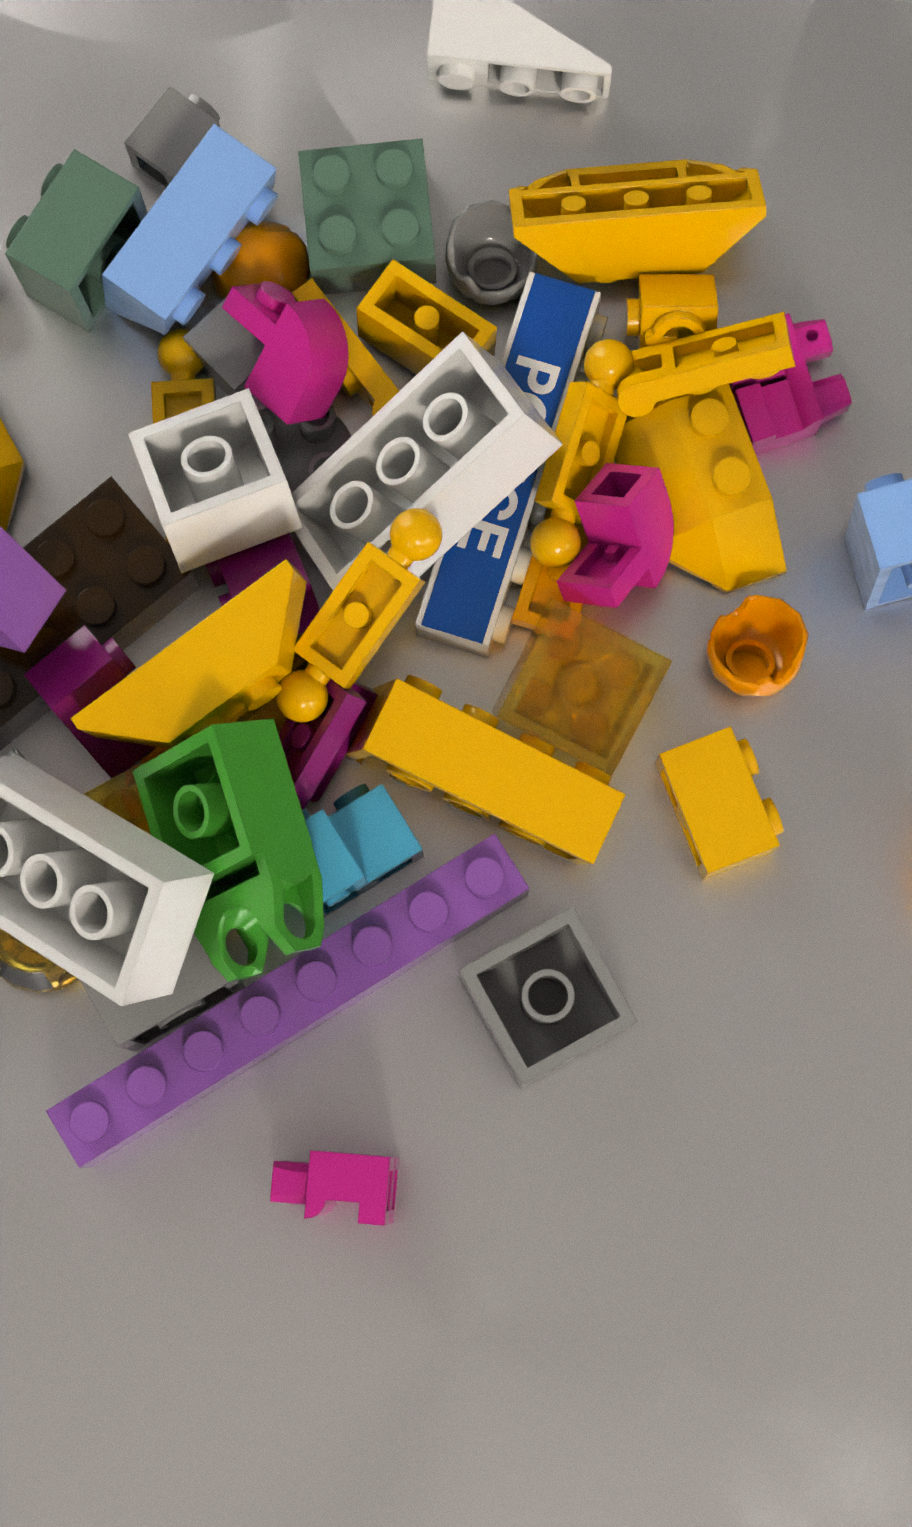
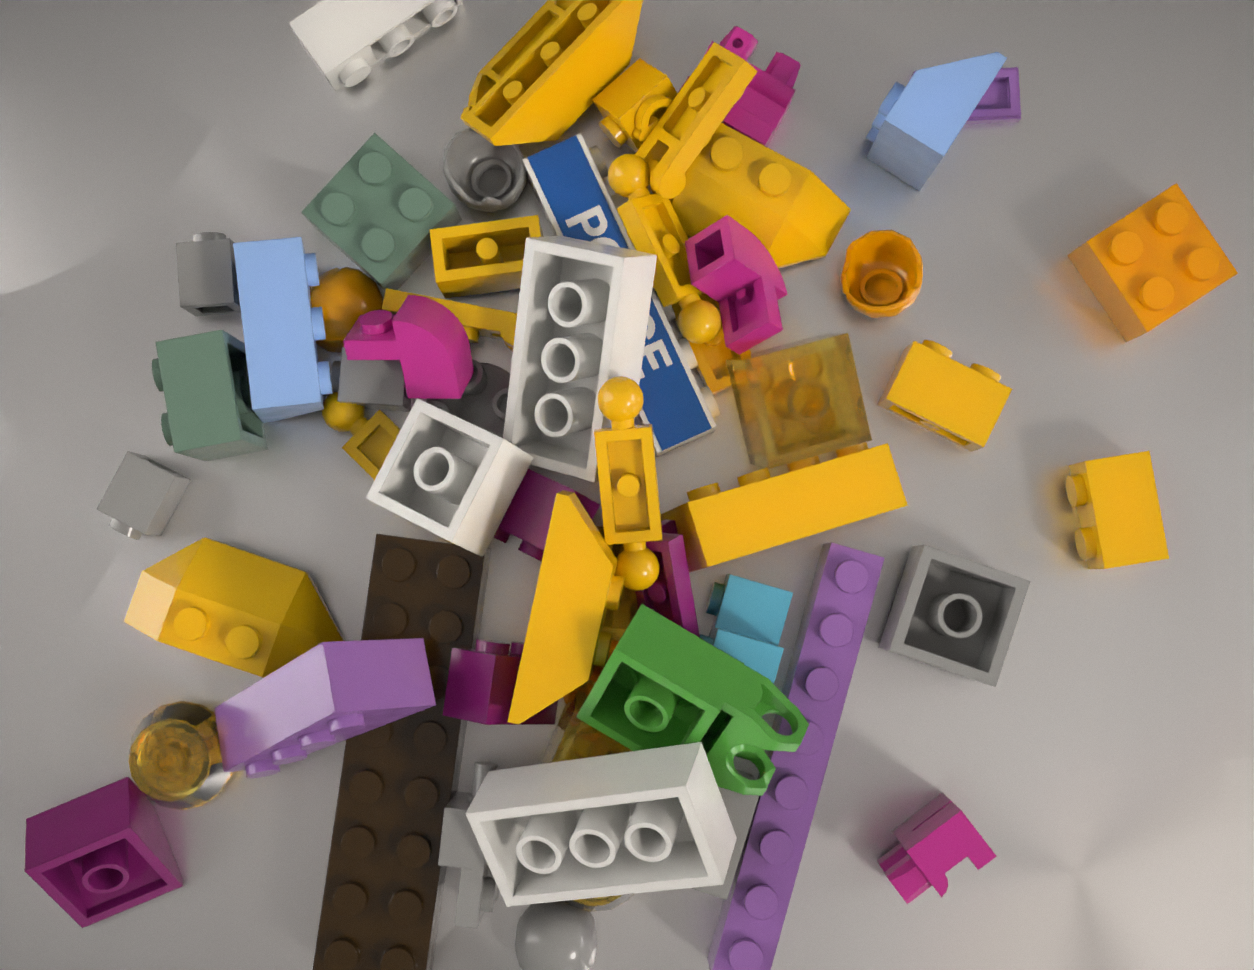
camera: 45 degrees left, 5 degrees up
none -> yellow brick [1066,451,1169,569]

